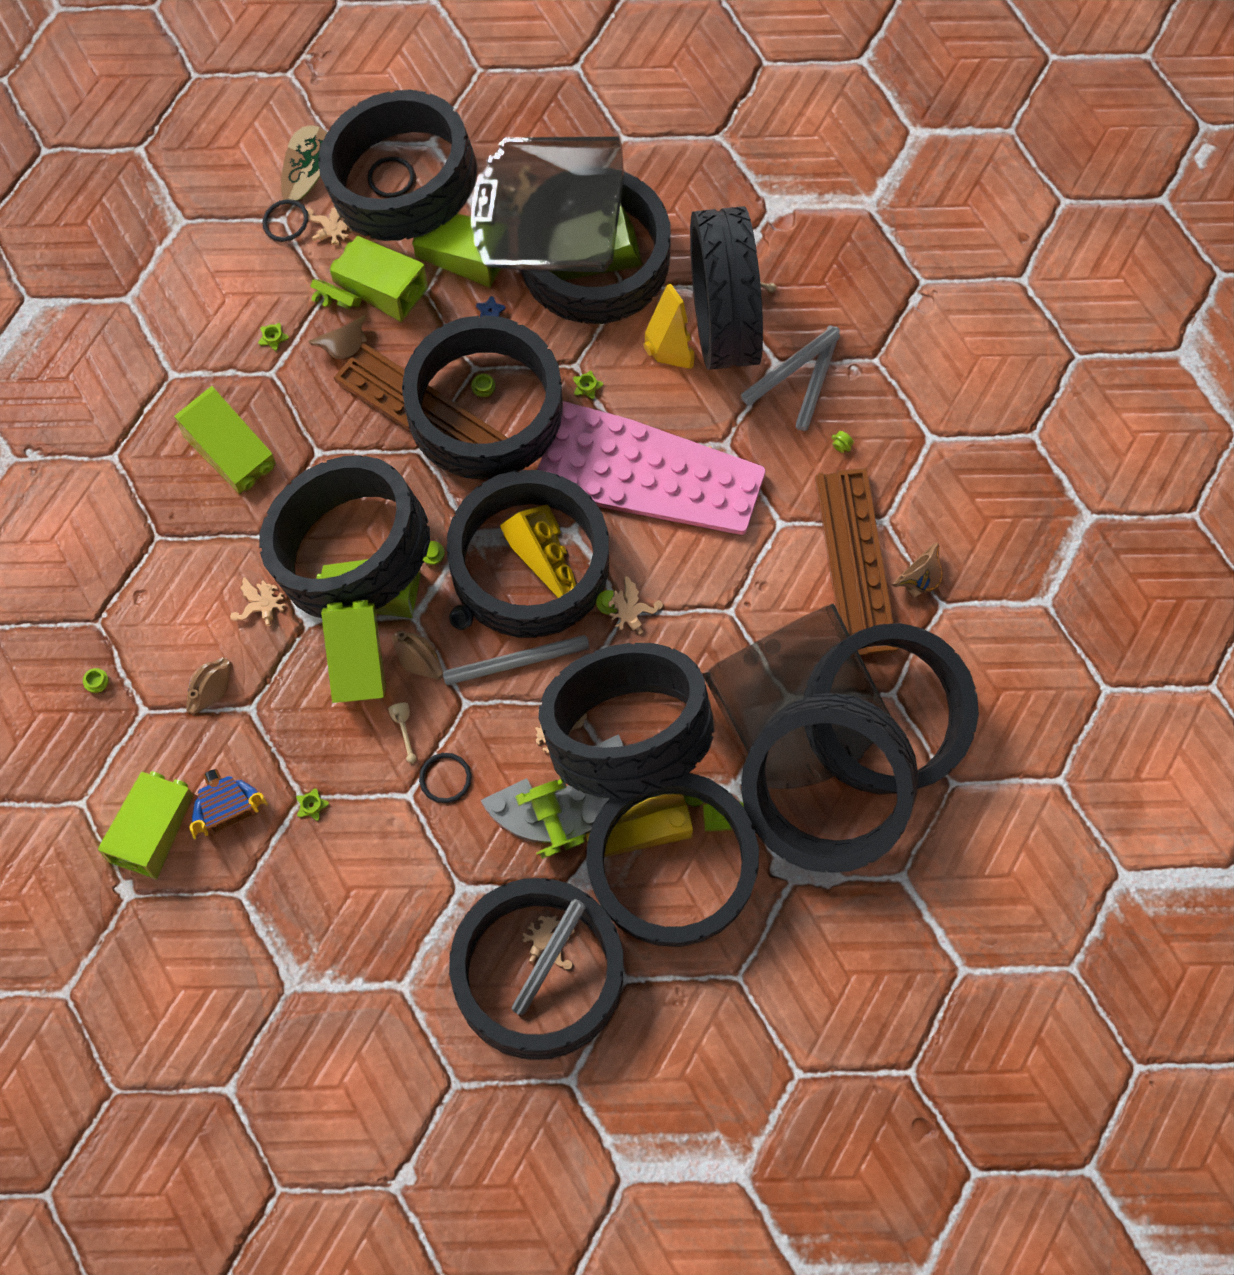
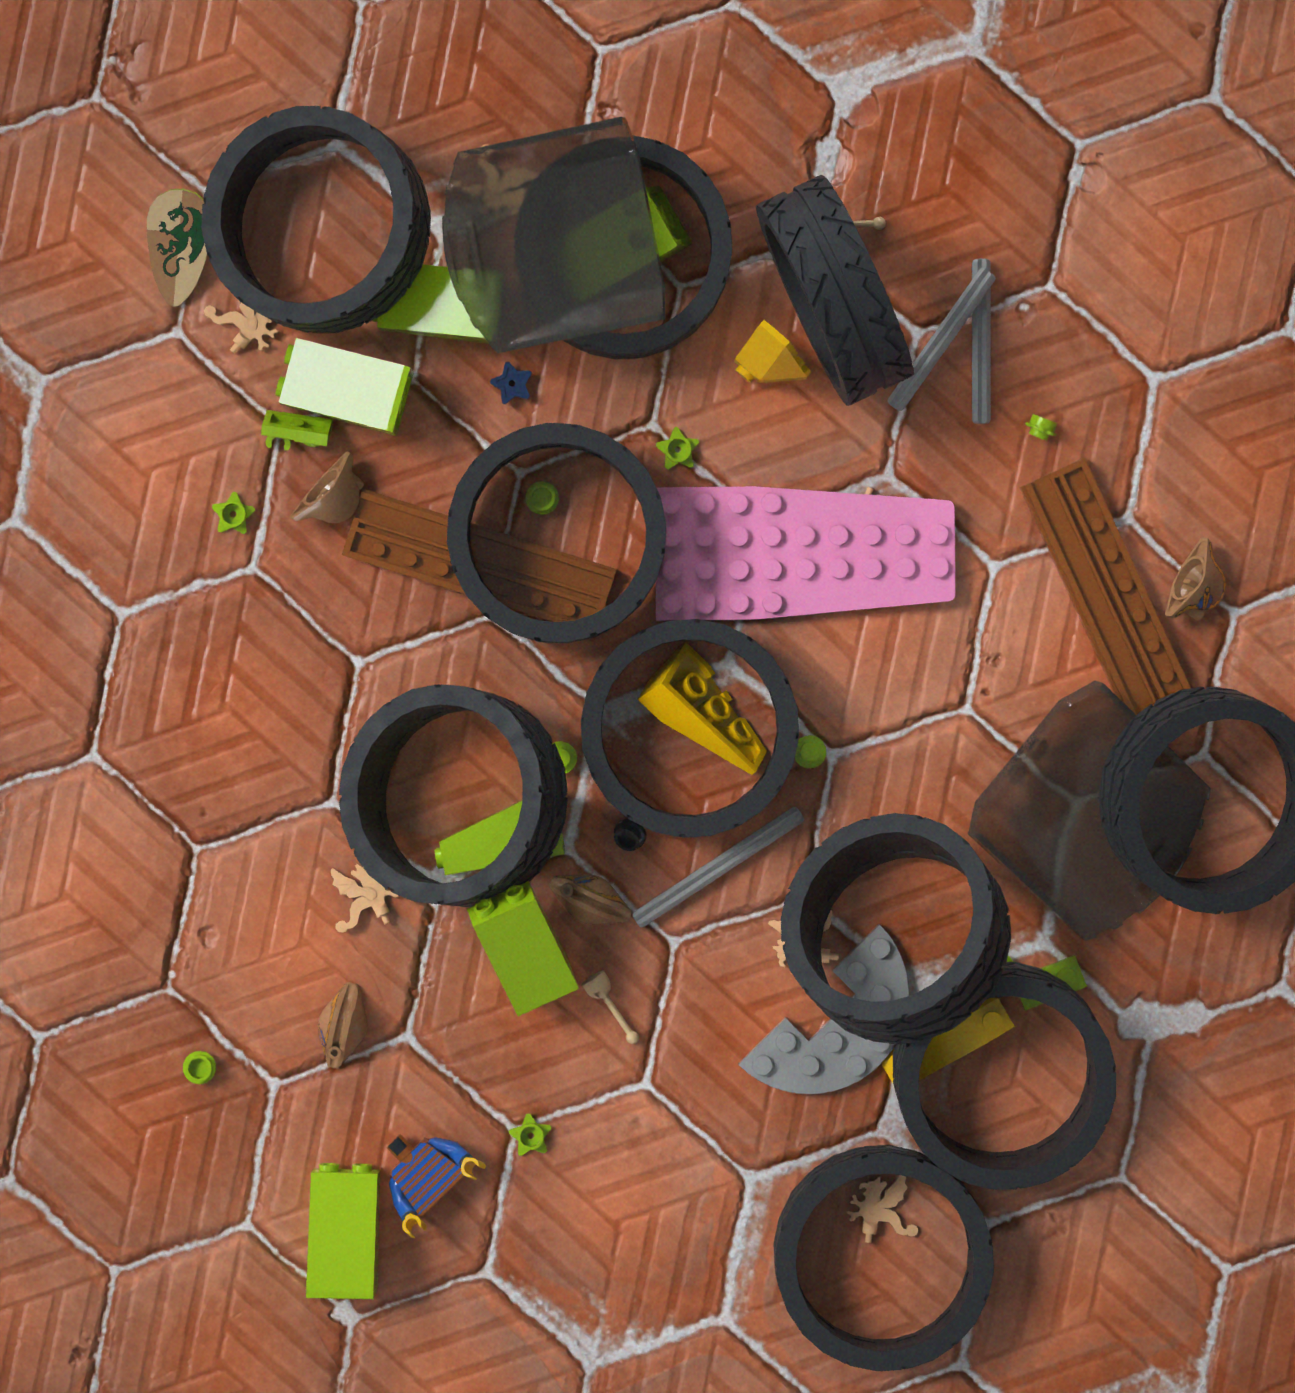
camera: 15 degrees left, 20 degrees up
lime slope [174,386,276,494] -> none
black piece [262,199,309,242] -> none
black piece [367,156,415,198] -> none
black piece [419,753,472,803] -> none
light grey axle [512,899,586,1016] -> none
lime piece [515,779,586,859] -> none
light nougat piece [608,576,663,634] -> none
black tyre [741,693,919,873] -> none

